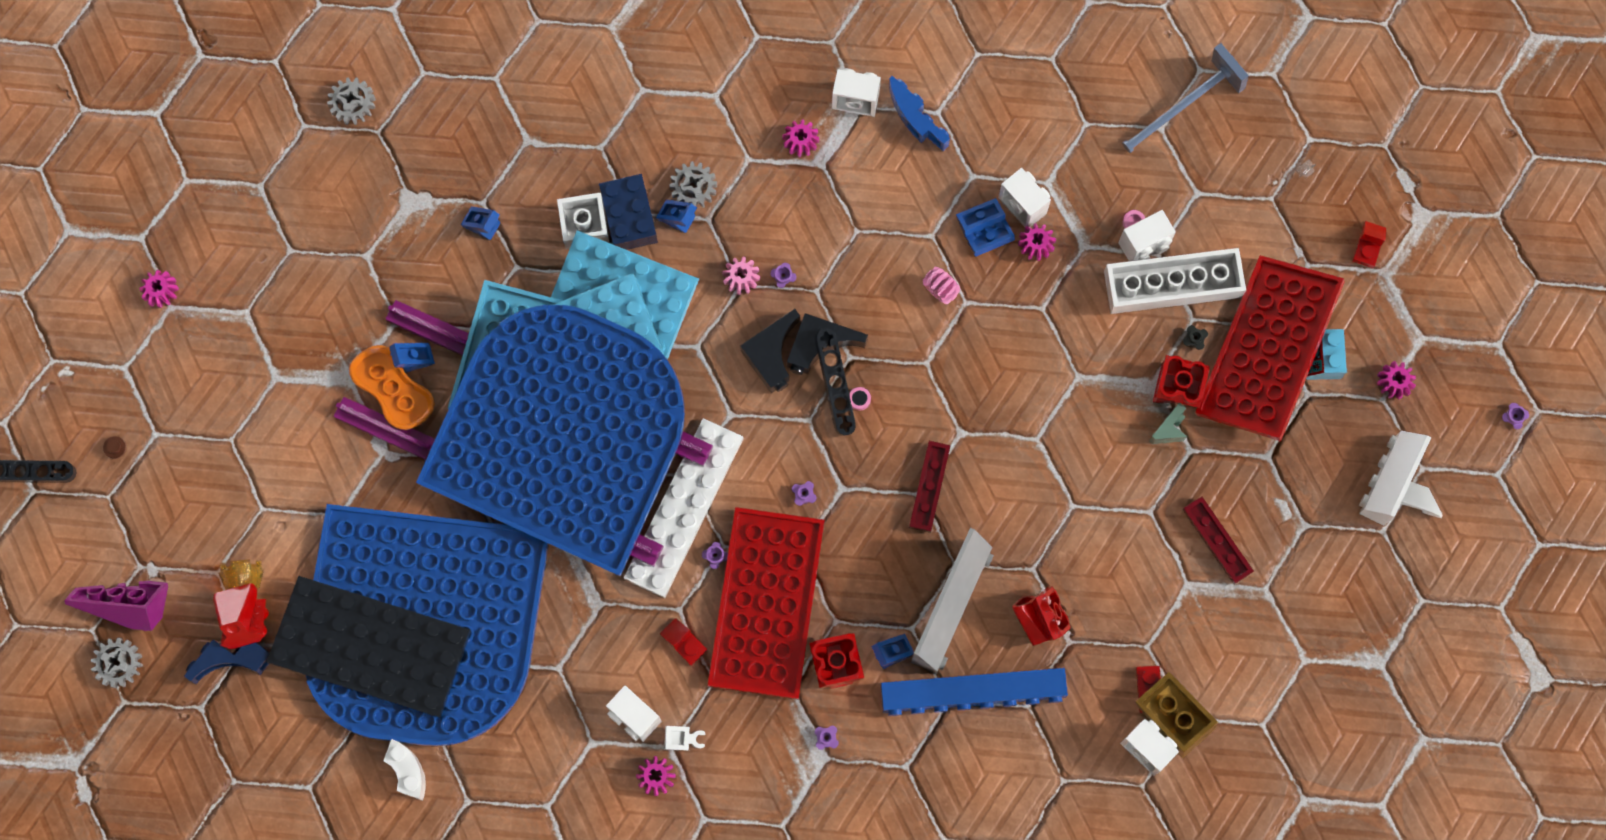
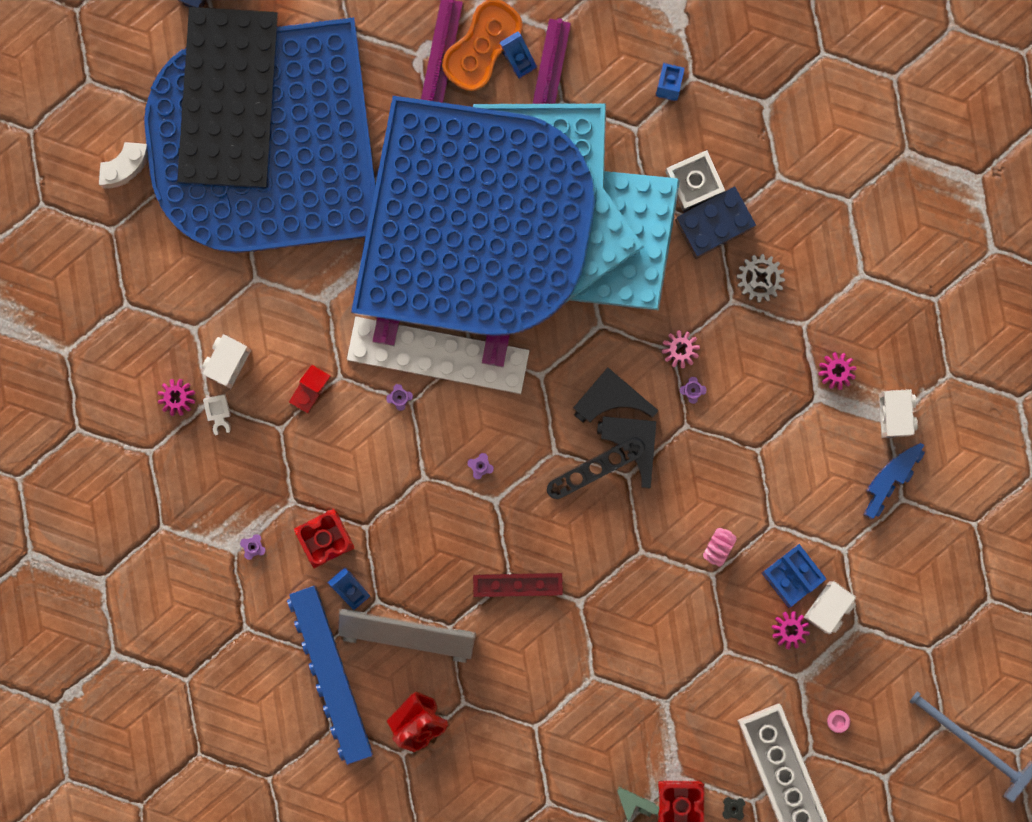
camera: 80 degrees right, 10 degrees up
blue slope [656,199,697,233] -> none
red plate [708,507,825,700] -> none
tile [849,387,871,411] -> none
white brick [1118,210,1176,261] -> none

